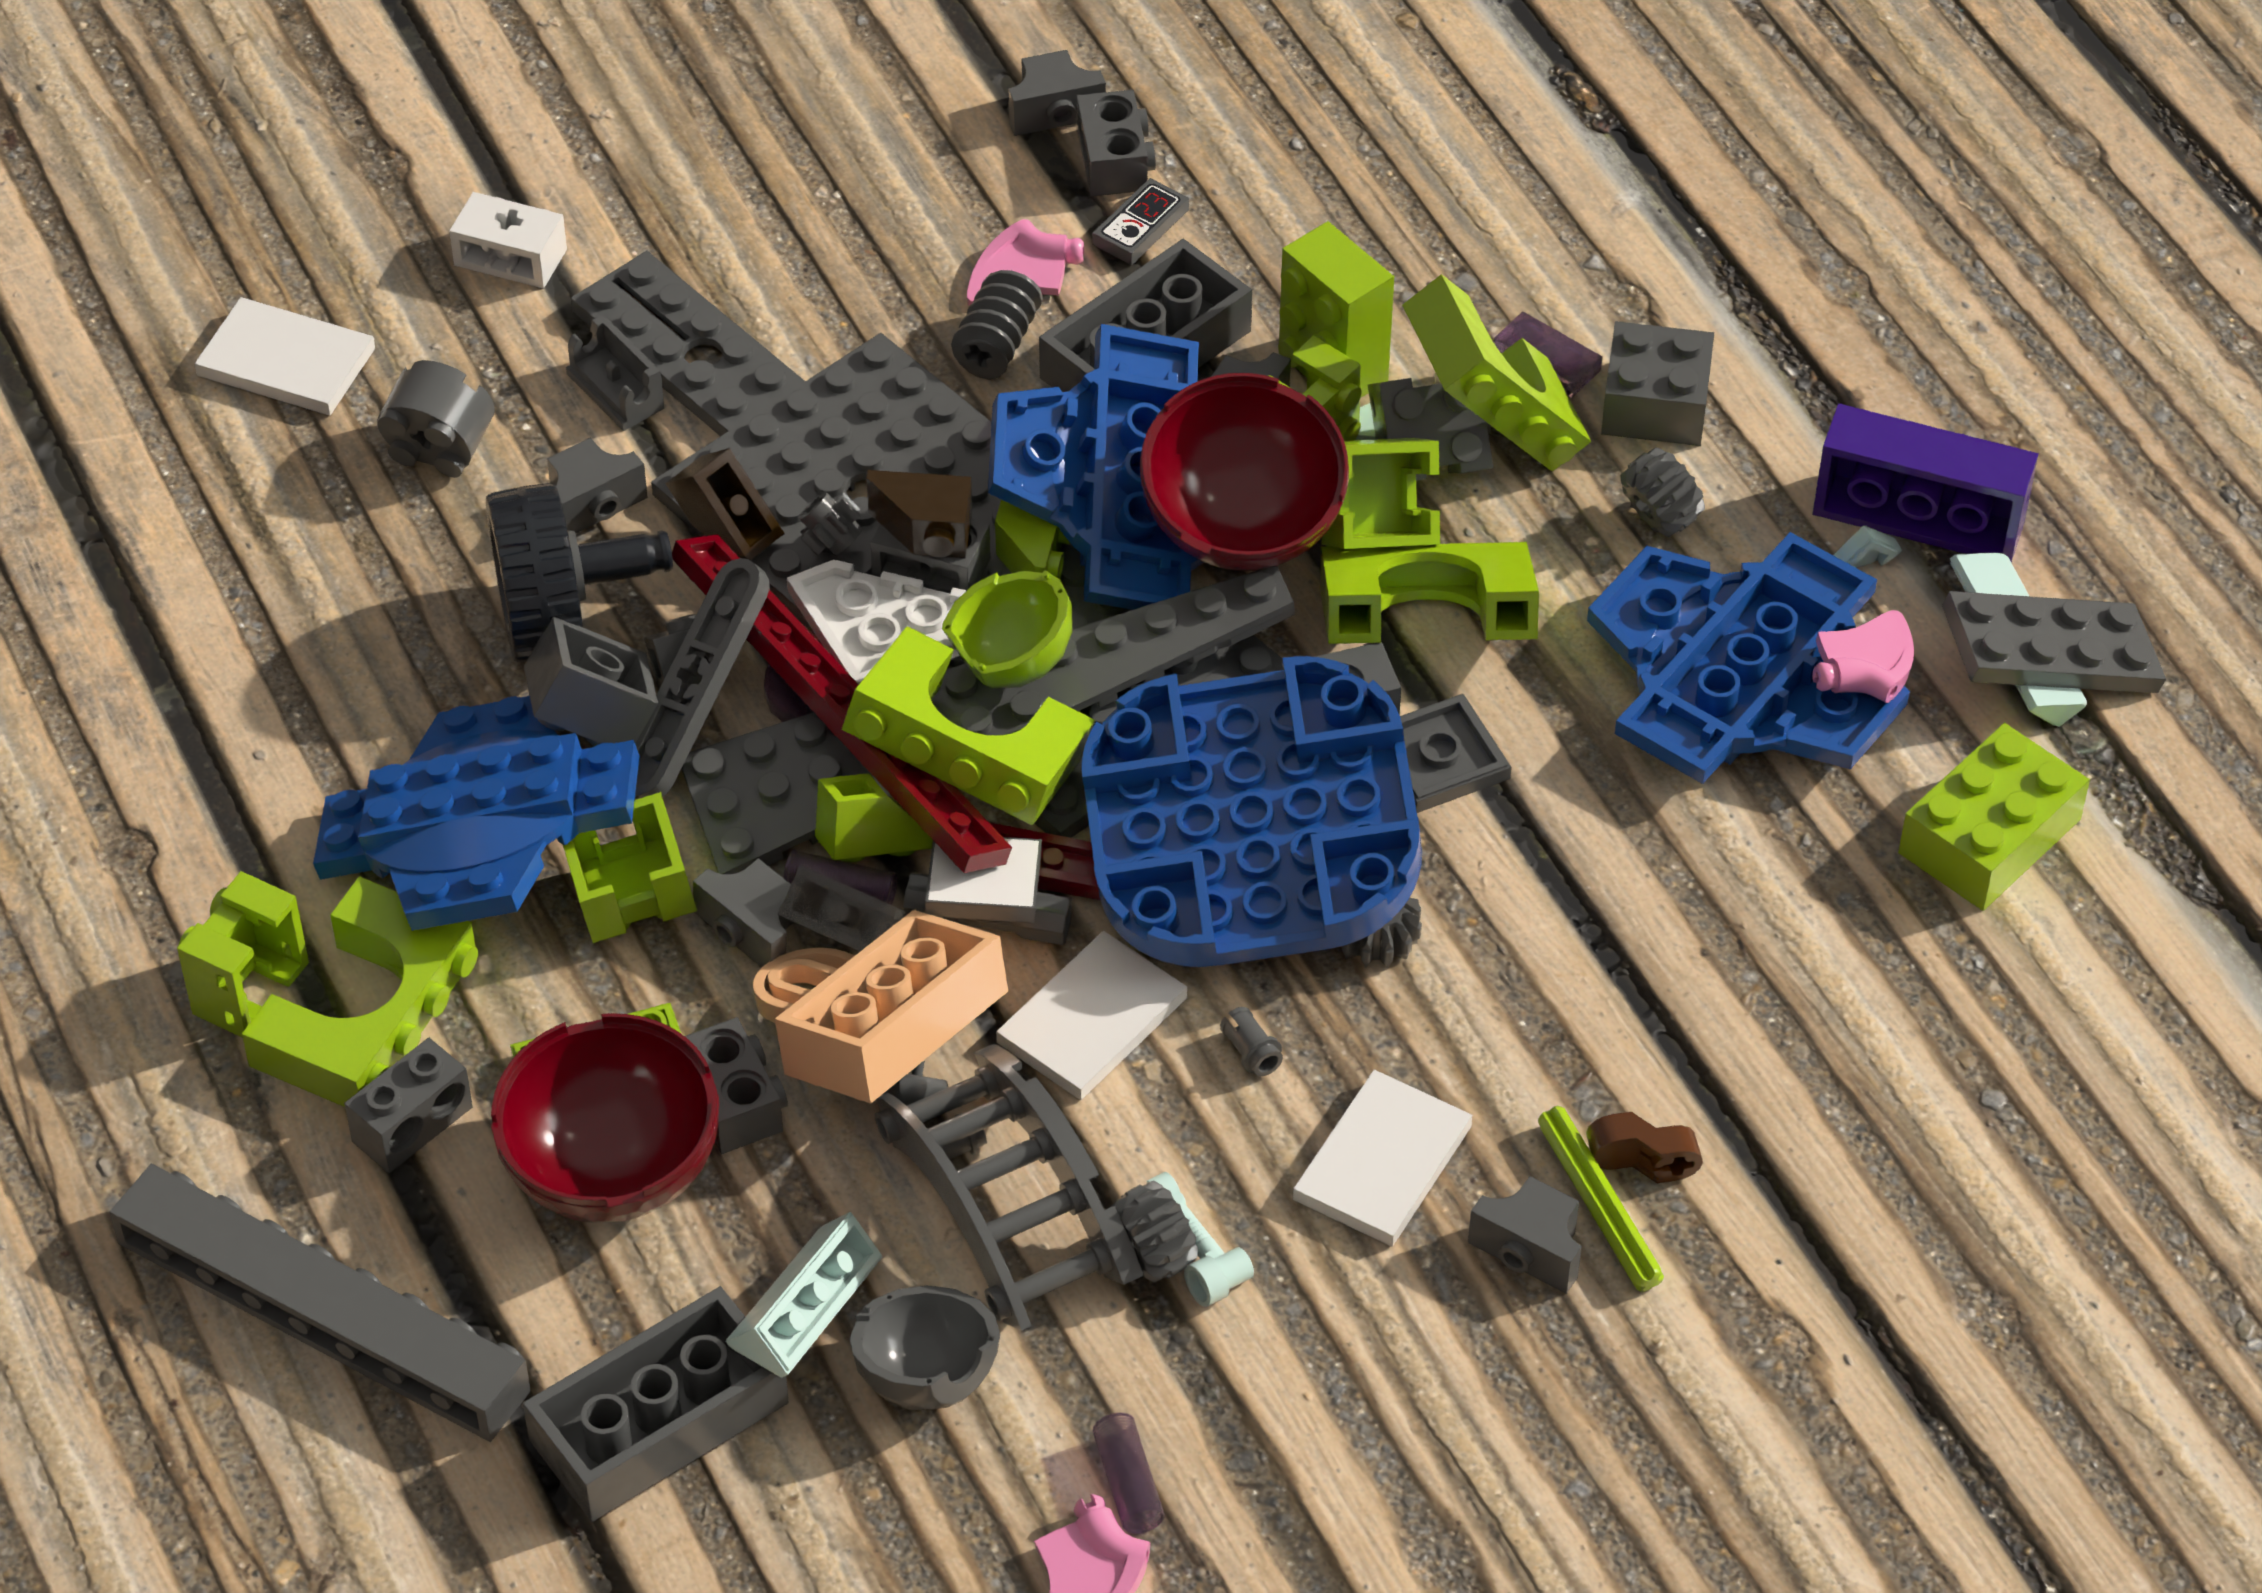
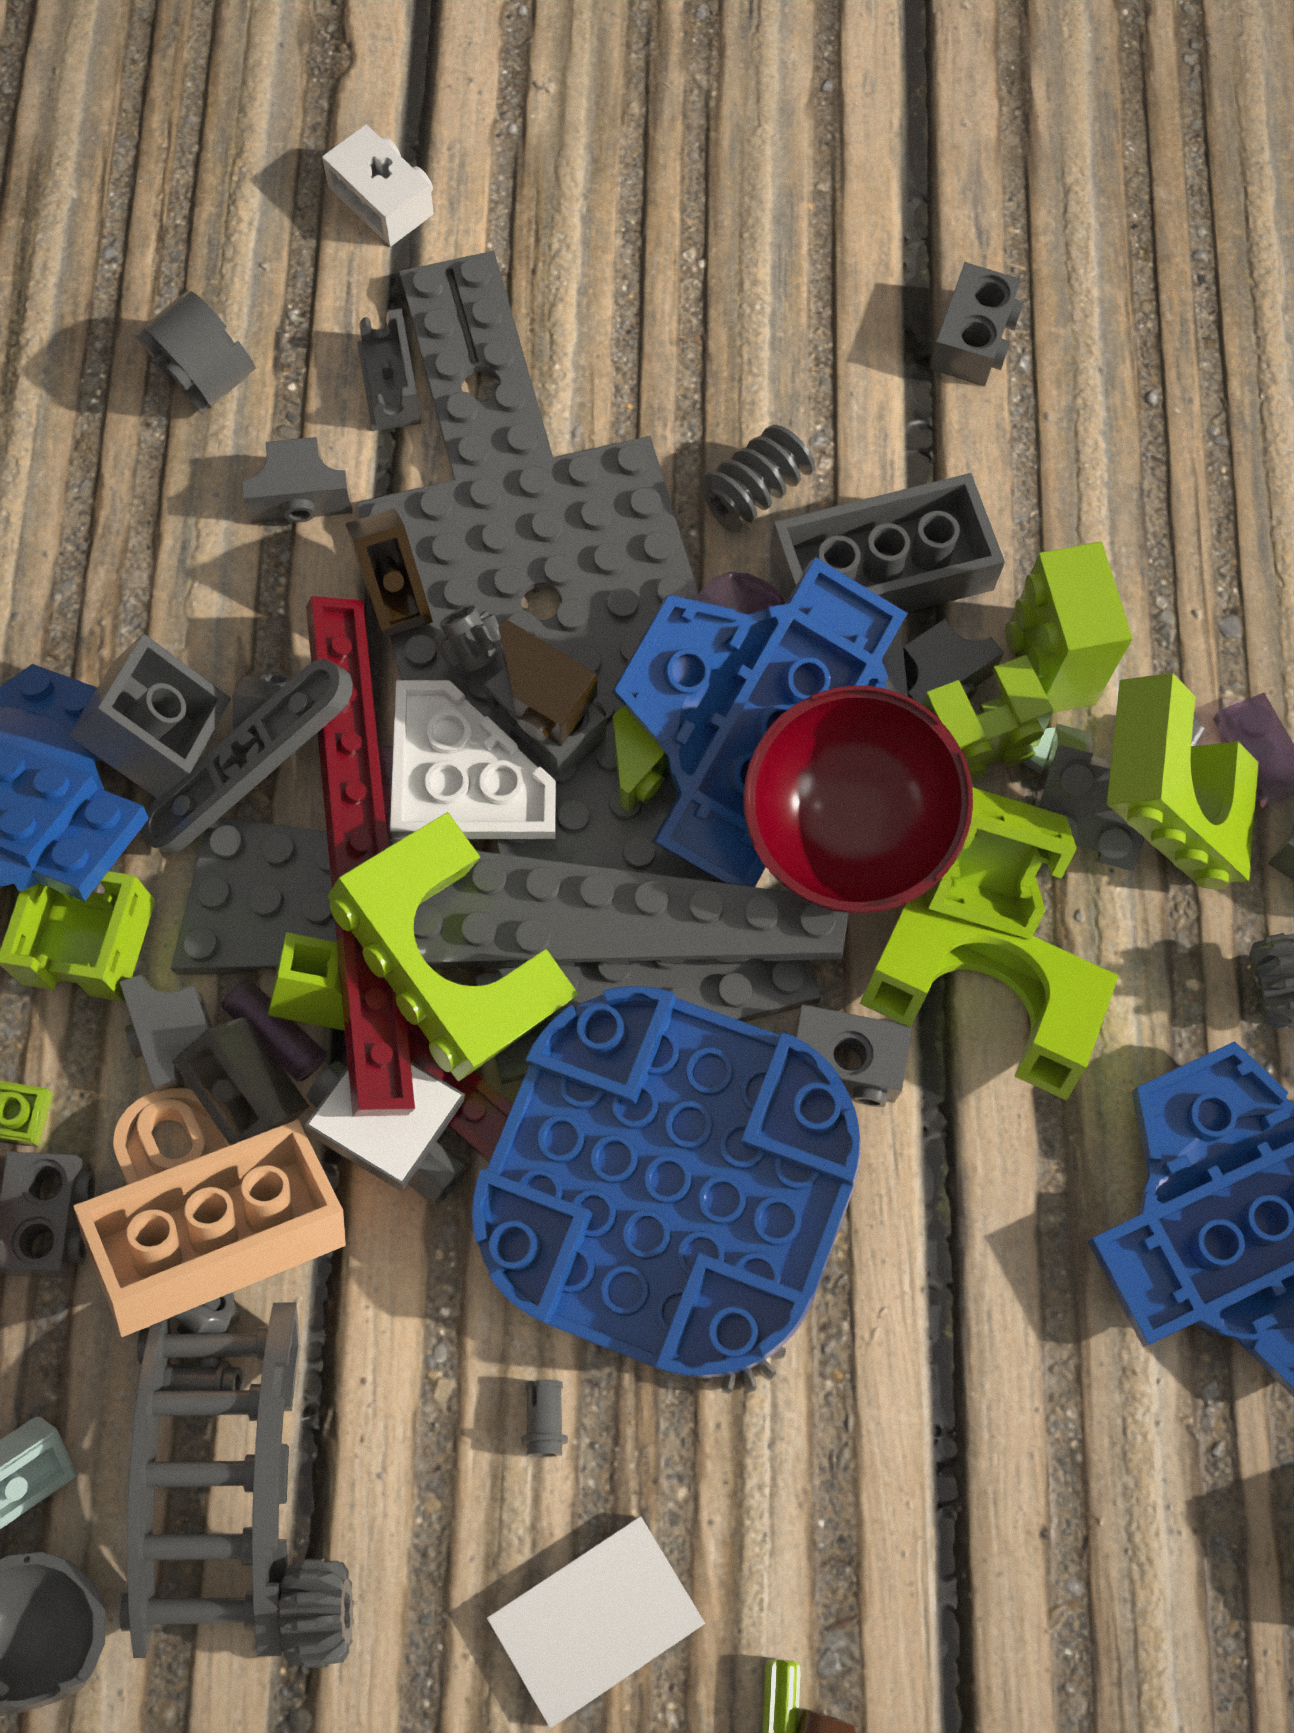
camera: 25 degrees right, 20 degrees up
white tile [195,297,375,416] -> none
black wheel [486,483,673,662] -> none
lime cylinder [942,570,1072,688] -> none
bright pink arm [967,219,1084,306] -> none
white tile [996,930,1187,1100] -> none
dark grey brick [1009,50,1106,136] -> none
tile [1093,178,1189,265] -> none
light aqua brick [1147,1172,1254,1307] -> none
dark grey tile [1400,694,1512,813] -> none

